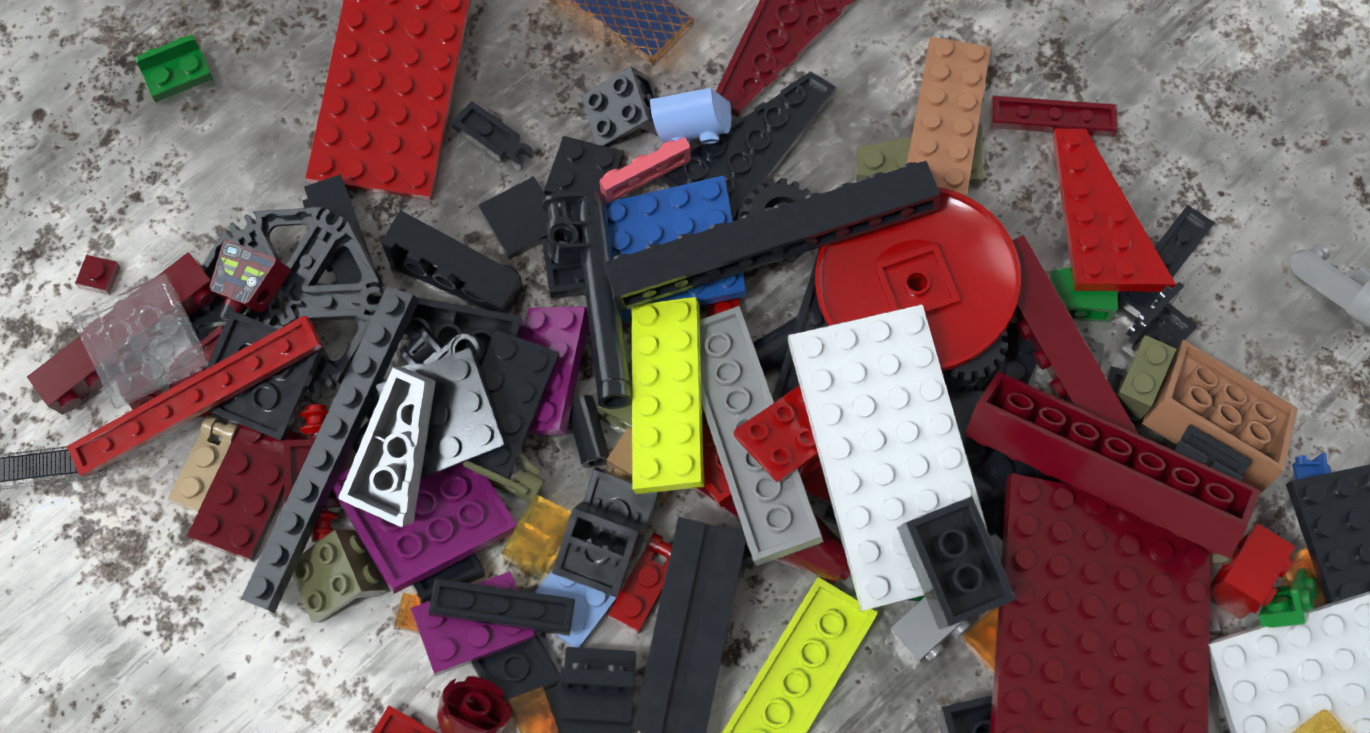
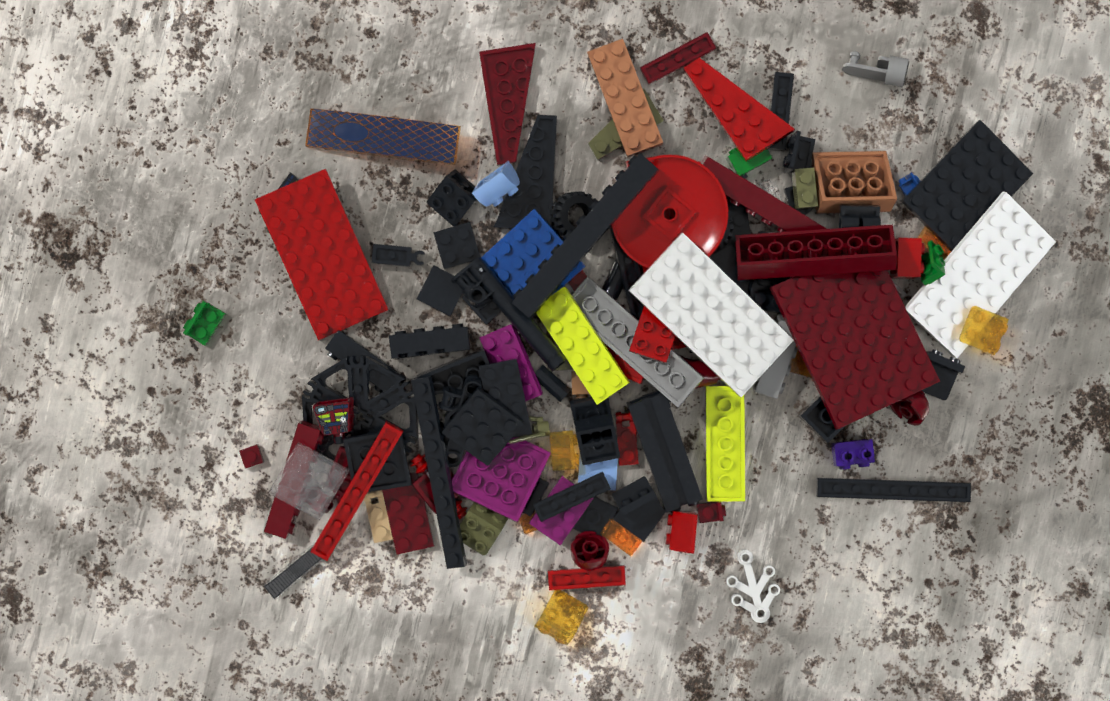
camera: 30 degrees left, 20 degrees up
light grey wedge [338,367,435,527] -> none
coral plate [599,137,691,203] -> none
black brick [897,496,1016,630] -> none

